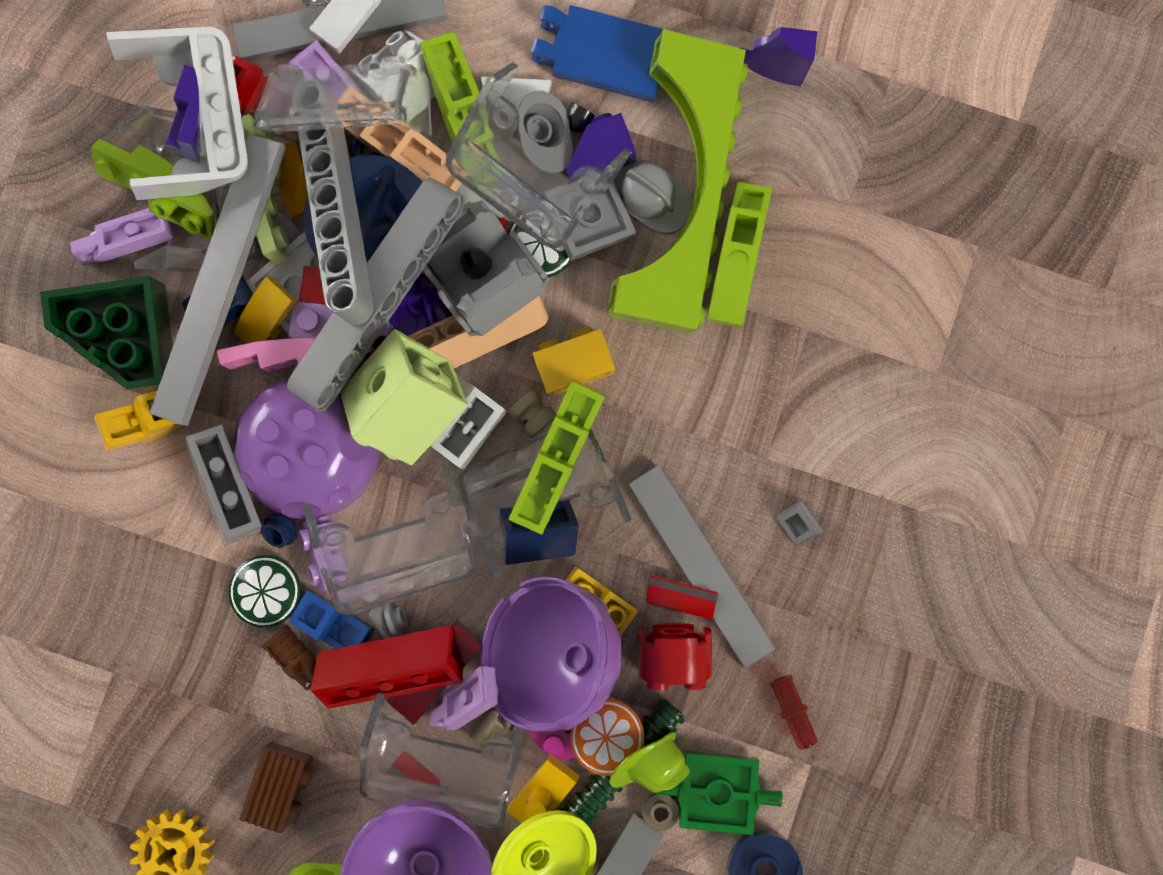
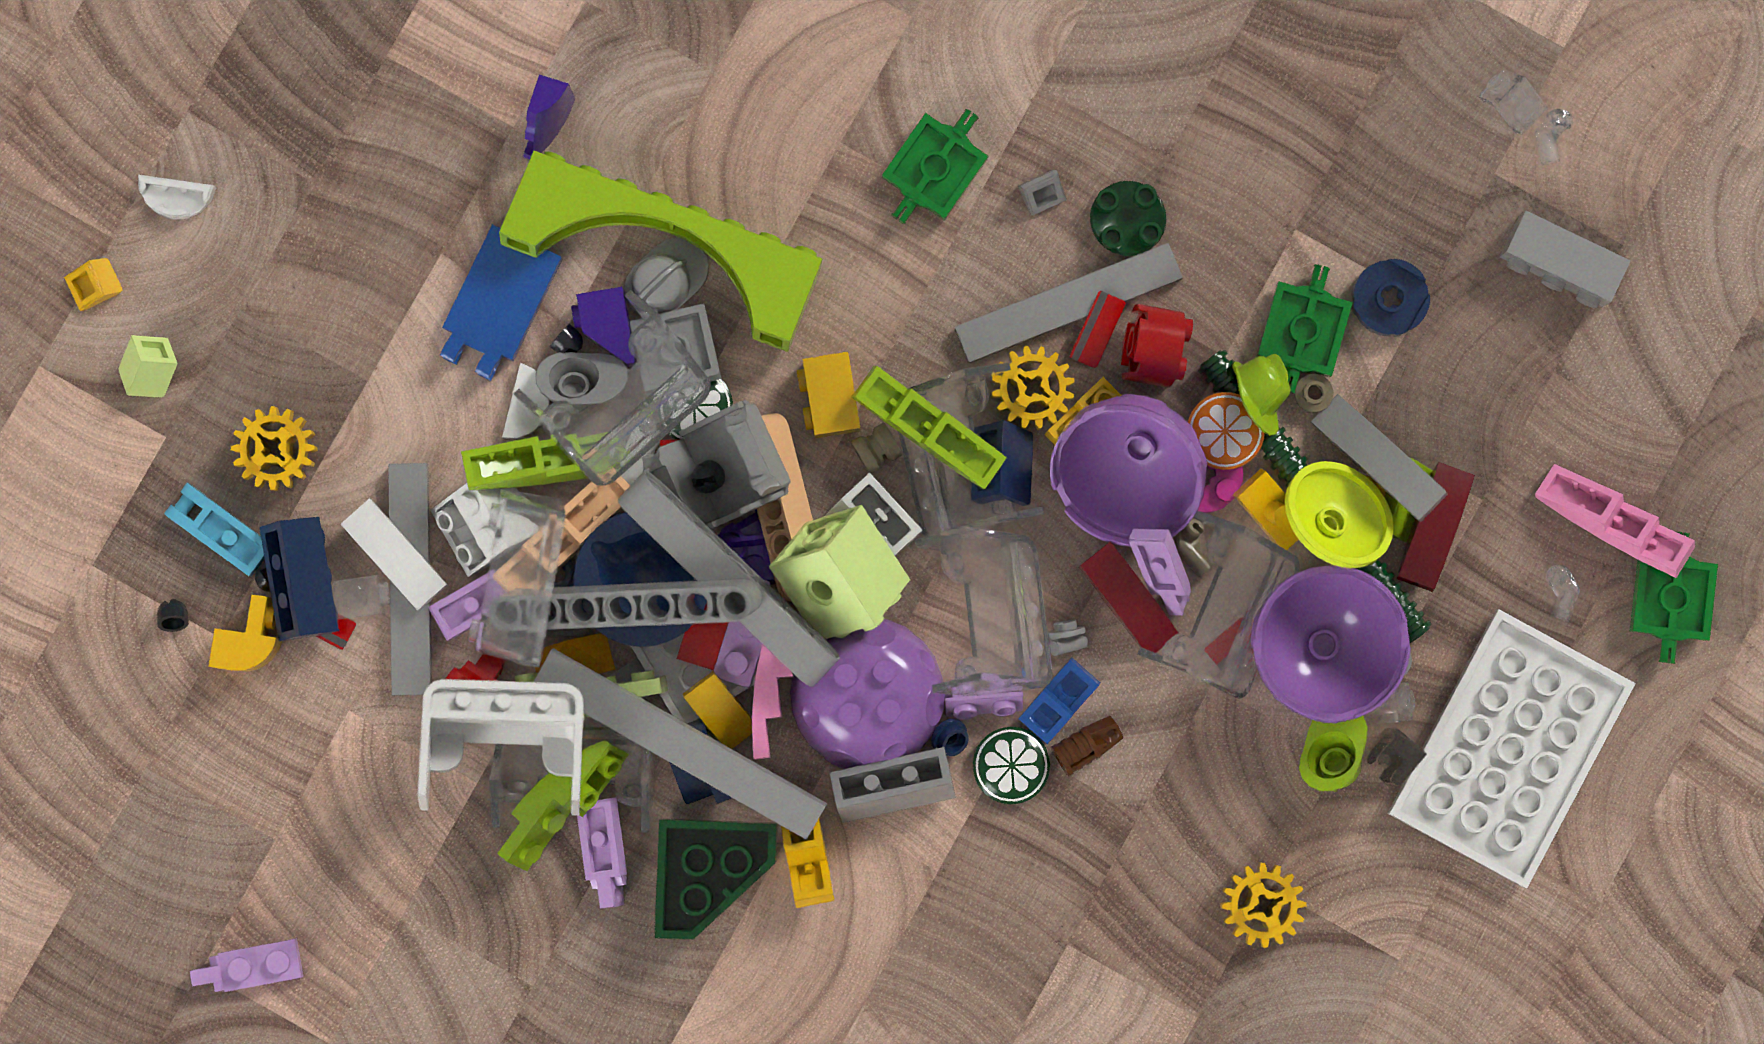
camera: 85 degrees left, 0 degrees up
dark purple slope [165,64,201,163] -> none
reddish brown brick [239,742,314,833] -> none
red panel [311,626,463,709] -> none
lime slope [707,182,773,328] -> none
clear red axle [770,675,817,750] -> none
none -> green plate [882,109,989,224]
none -> yellow gear [991,346,1075,430]
none -> dark green dish [1090,181,1167,256]

